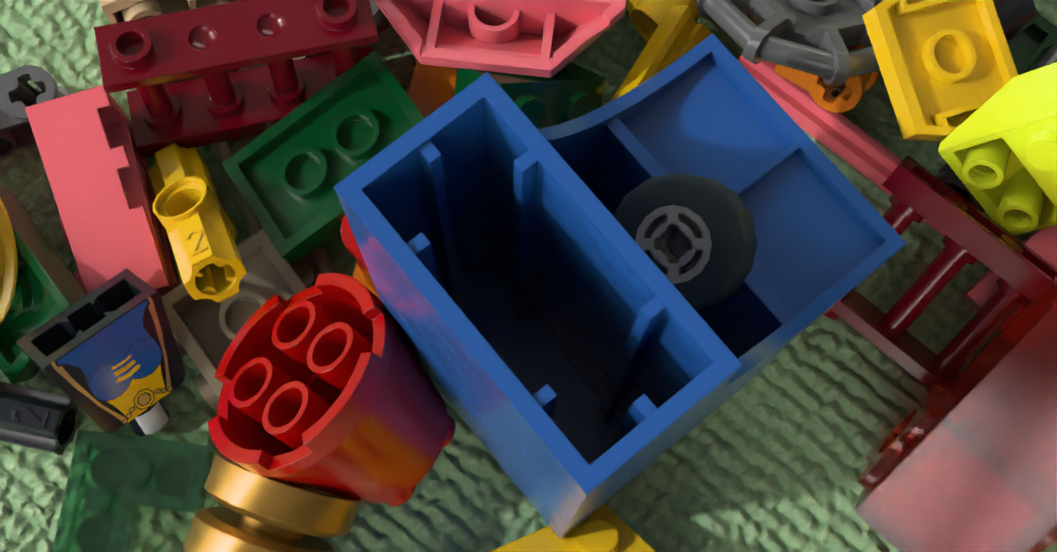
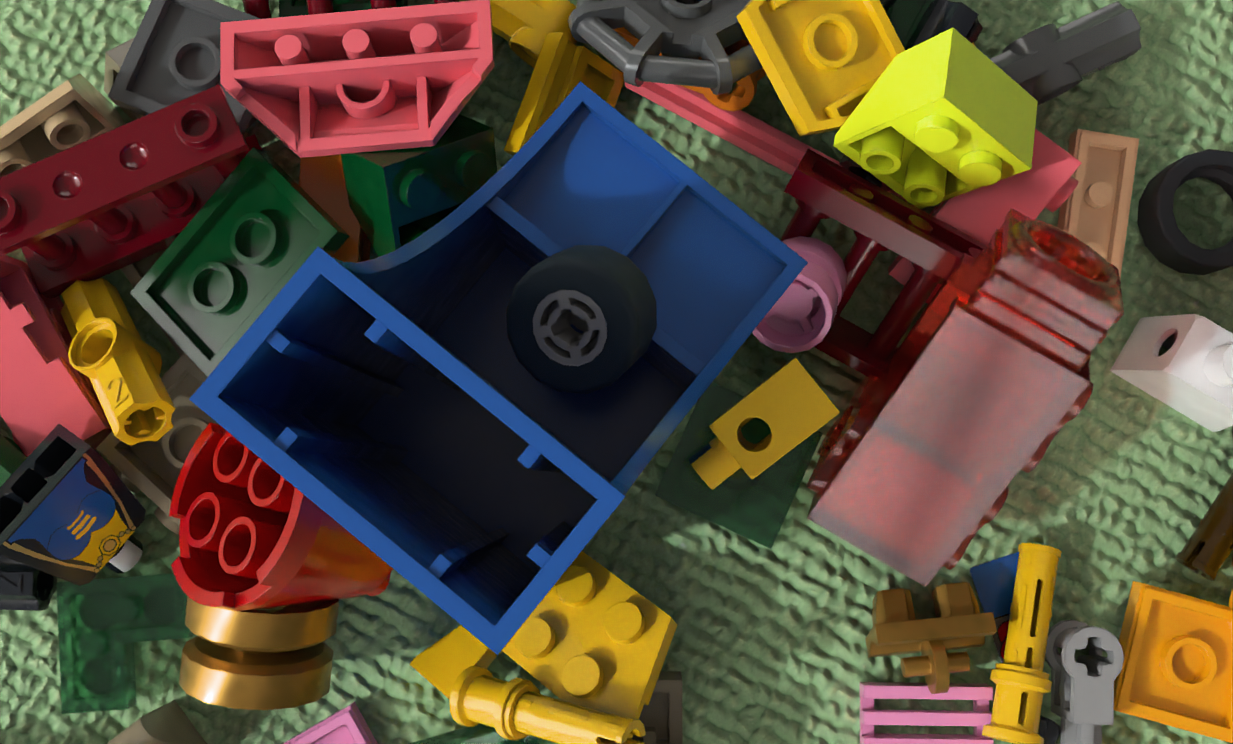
camera: 10 degrees left, 10 degrees up
none -> clear green plate [654,382,823,549]
none -> yellow torso [688,357,840,490]
none -> bright pink wheel [752,236,847,353]

